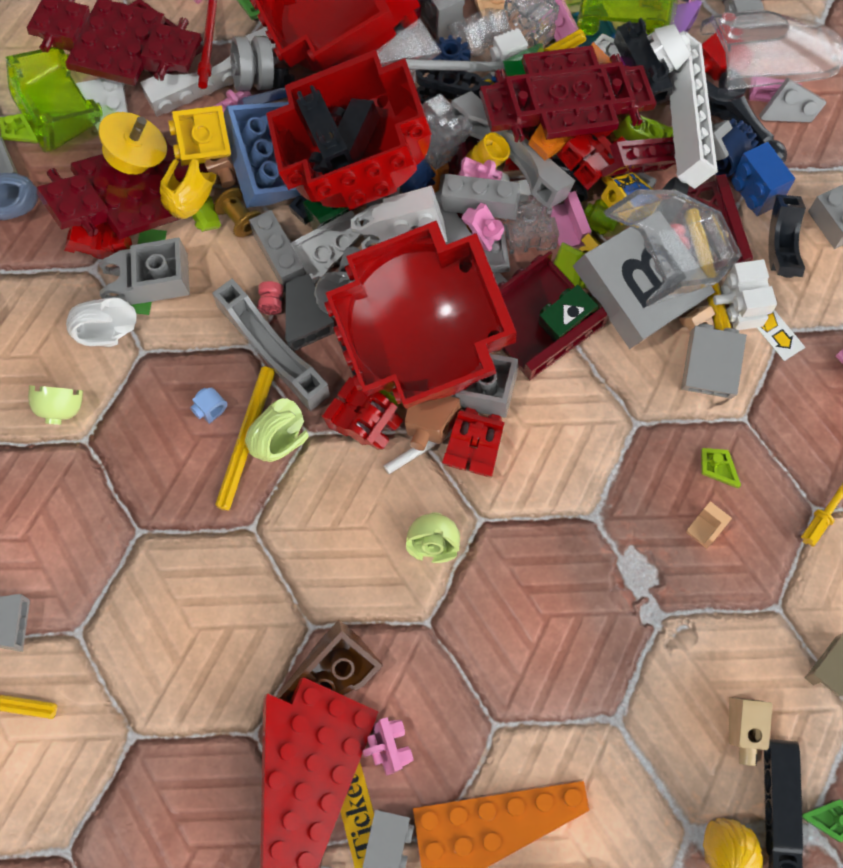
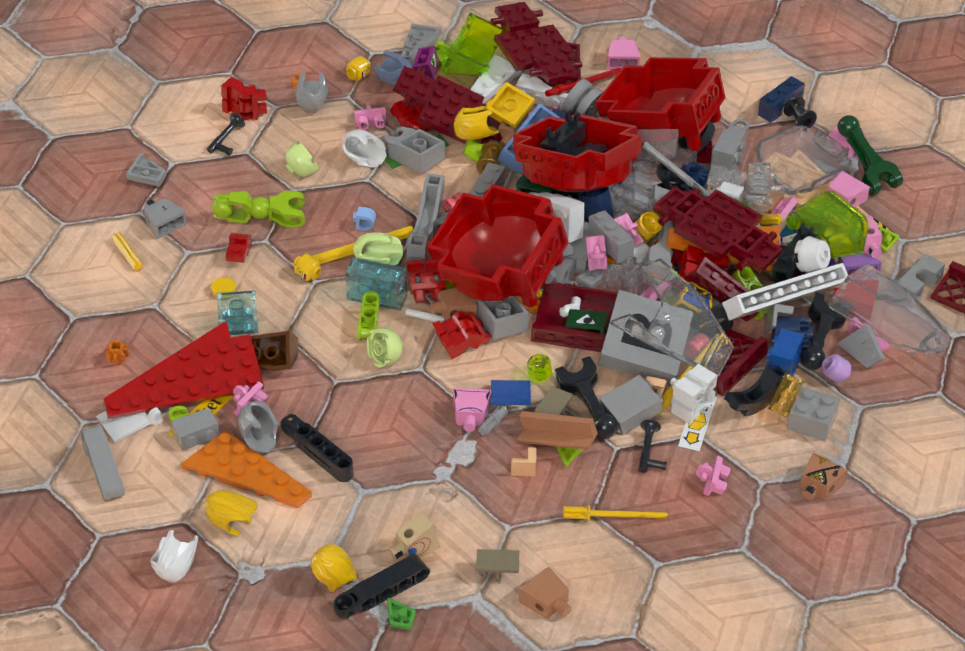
camera: 50 degrees right, 25 degrees down
yellow piece [98,112,167,174] -> none
none -> orange gear [104,340,130,364]
none -> lime tile [168,405,189,424]
none -> yellow piece [211,277,236,297]
none -> lime piece [212,191,305,228]
none -> clear light blue brick [217,290,258,335]
none -> red brick [225,233,252,263]
none -> light grey hair [238,401,279,454]
none -> black piece [280,414,354,482]
none -> yellow head [293,254,322,281]
none -> clear light blue brick [345,257,407,311]
none -> bright pink hips [354,105,386,130]
none -> lime piece [357,291,380,340]
none -> magenta brick [413,46,440,80]
none -> bright pink torso [453,388,491,432]
none -> light grey axle [478,405,508,436]
none -> blue tile [491,380,531,405]
none -> nougat panel [517,411,598,450]
none -> clear neon green head [526,354,553,383]
none -> dark tan panel [534,386,573,415]
none -> black piece [555,356,618,439]
none -> white arm [559,297,581,317]
none -> black piece [638,420,667,473]
none -> clear yellow brick [768,373,804,418]
none -> lavender head [822,354,851,383]

